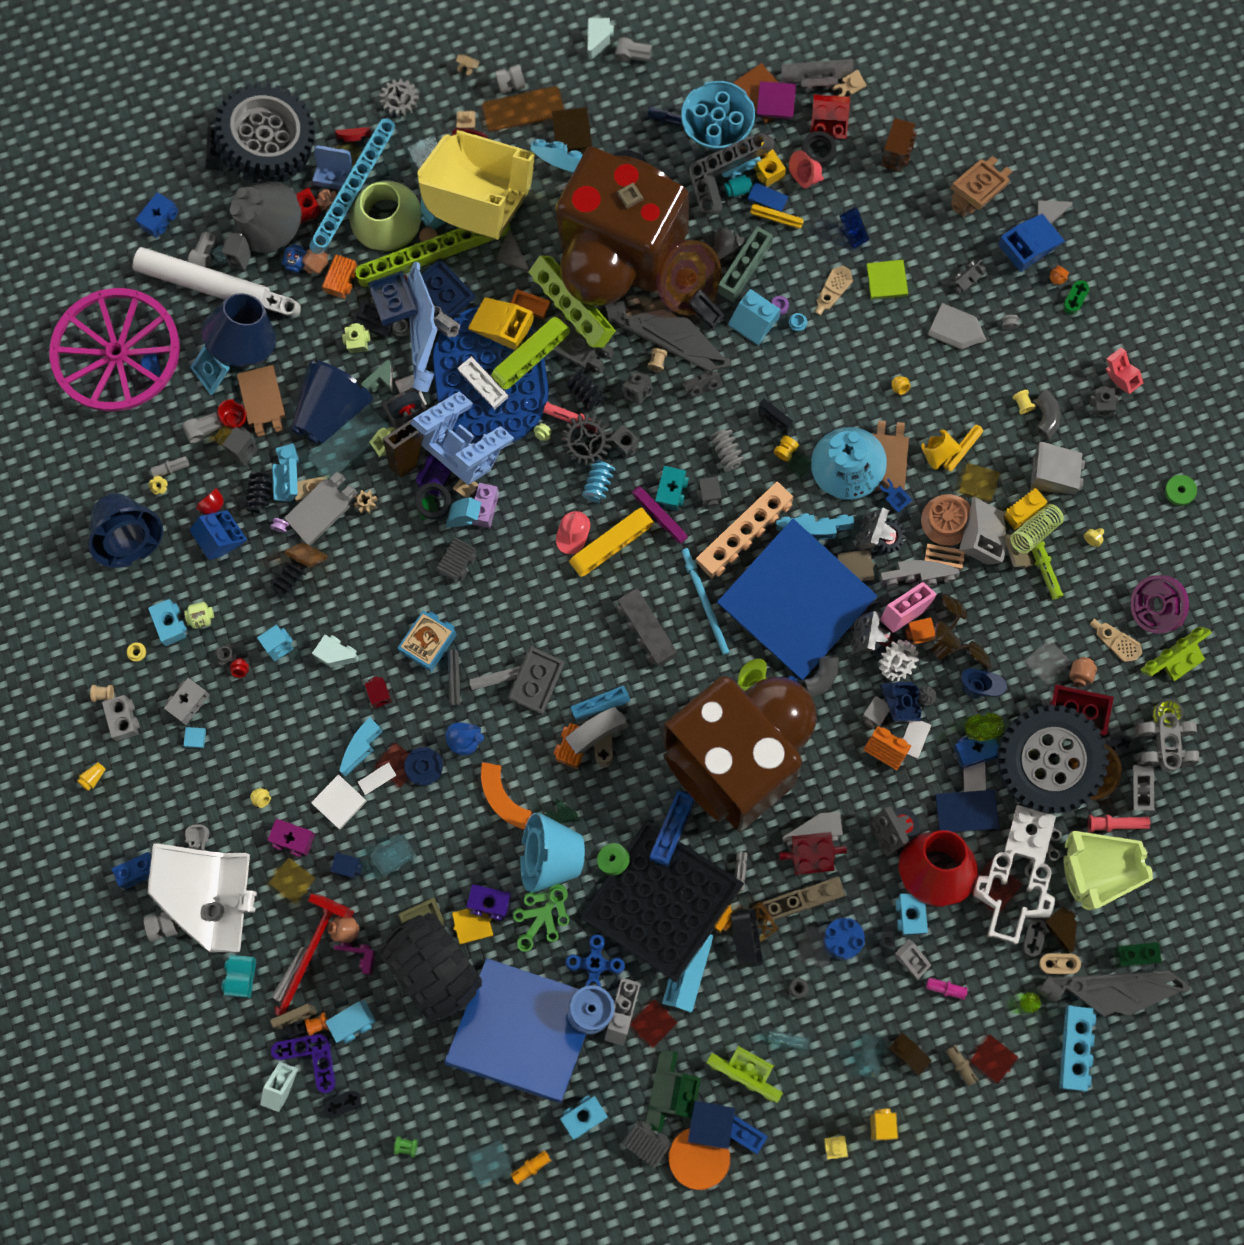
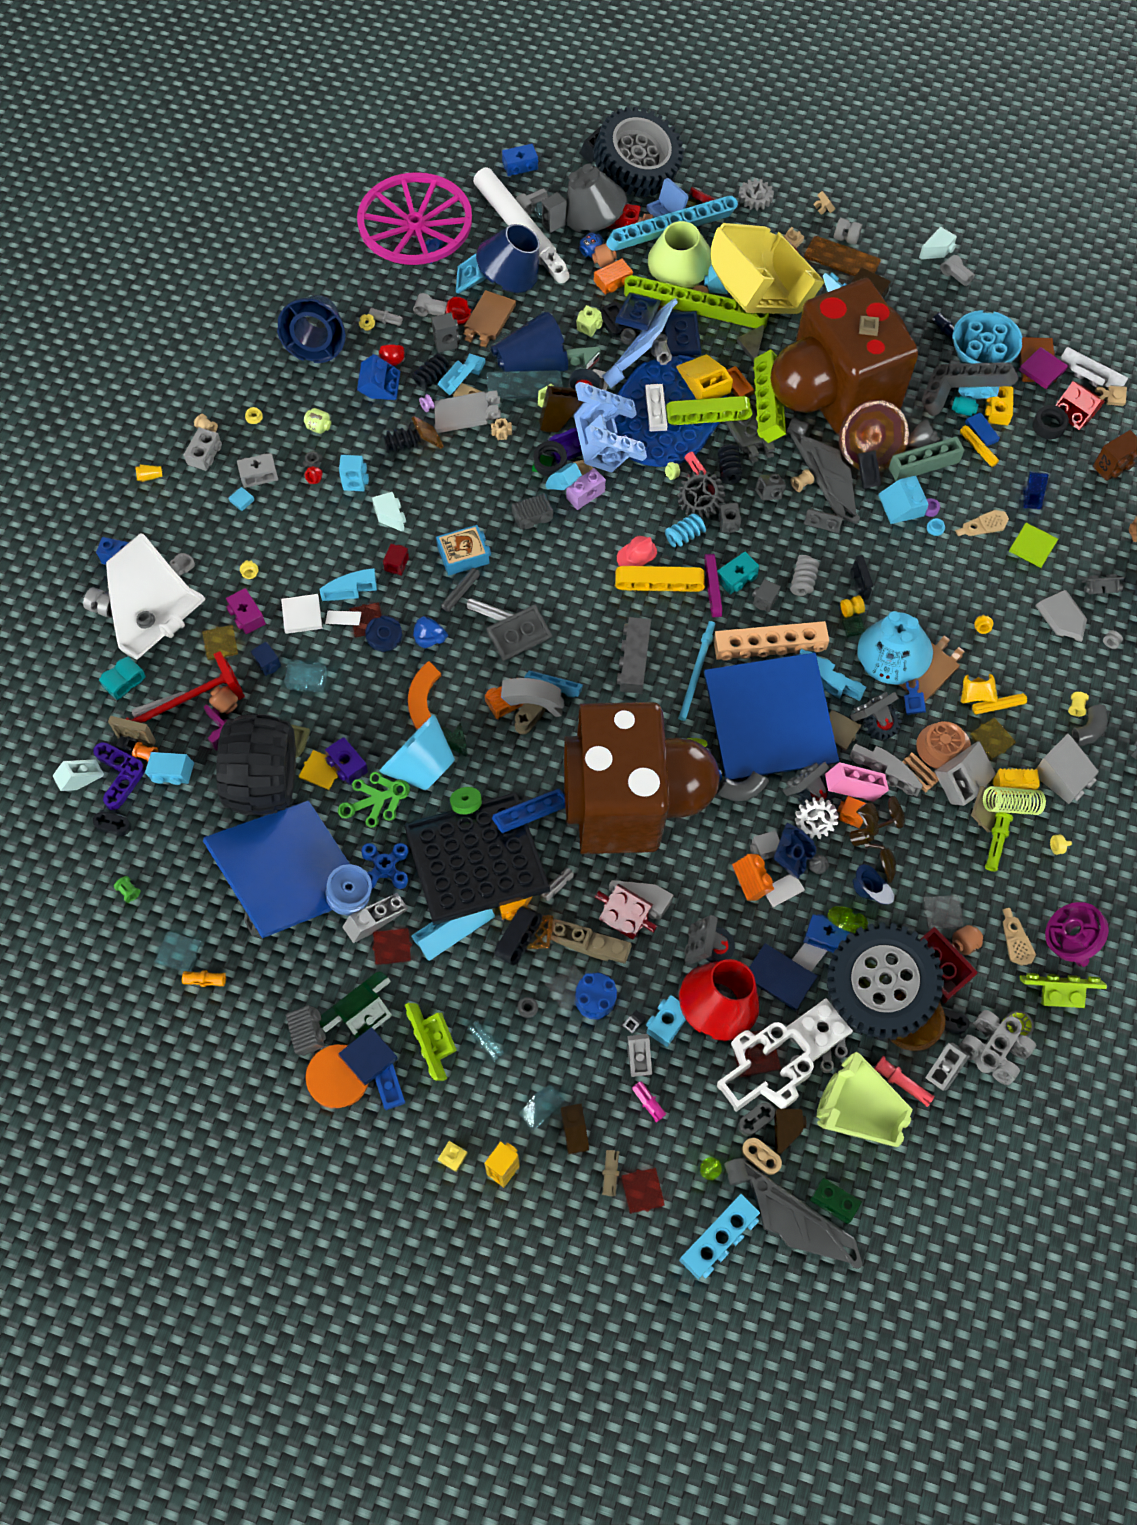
camera: 30 degrees right, 10 degrees down
medium azure brick [148,599,187,646] -> none
medium azure brick [560,1095,608,1140] -> none
coral piece [789,150,824,188] -> none

